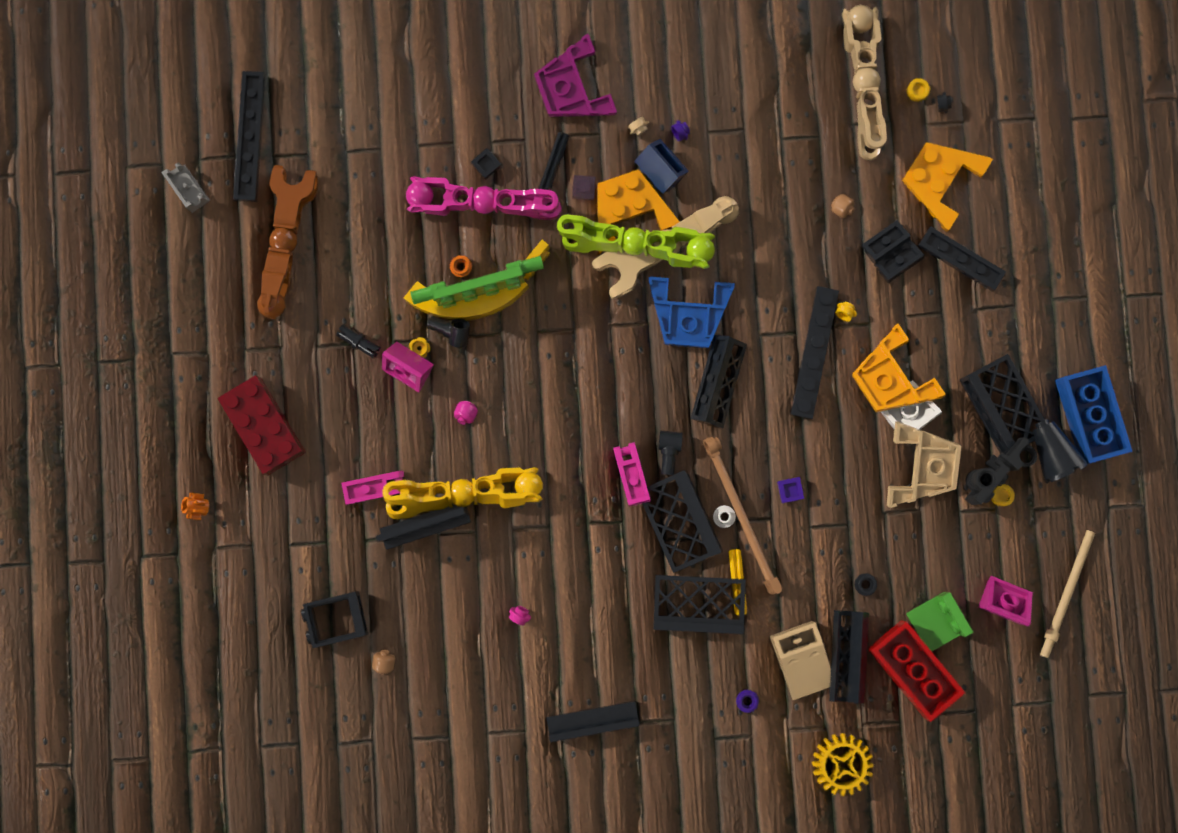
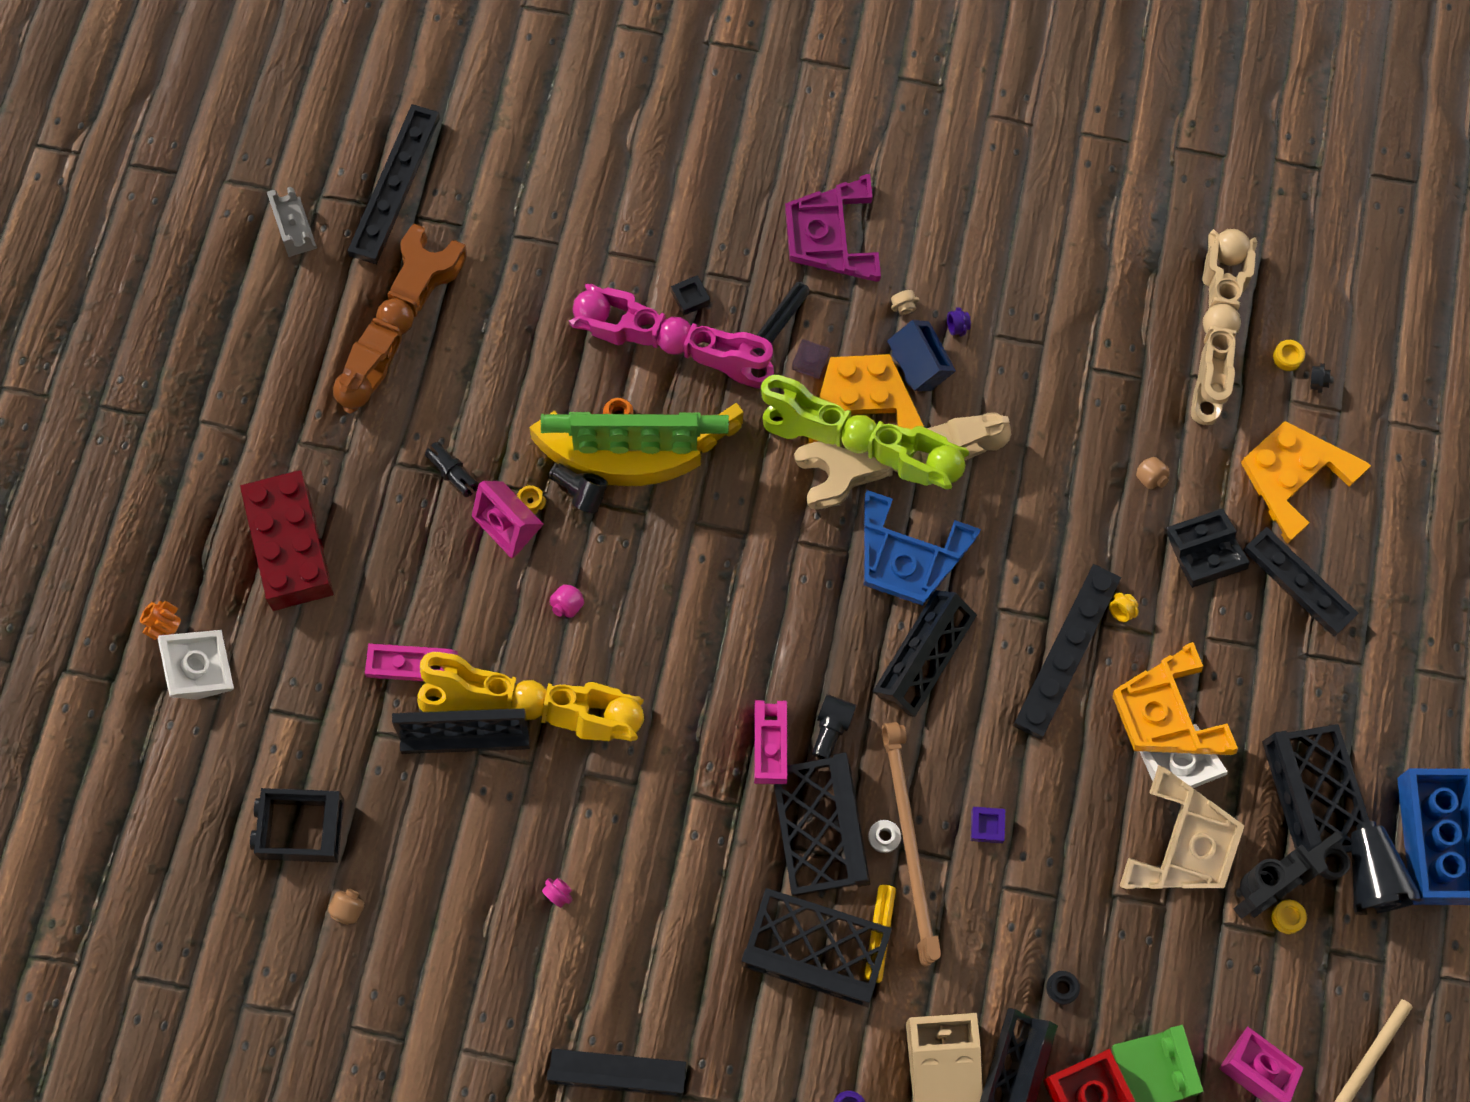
camera: 10 degrees right, 15 degrees down
none -> white slope [158,630,234,700]

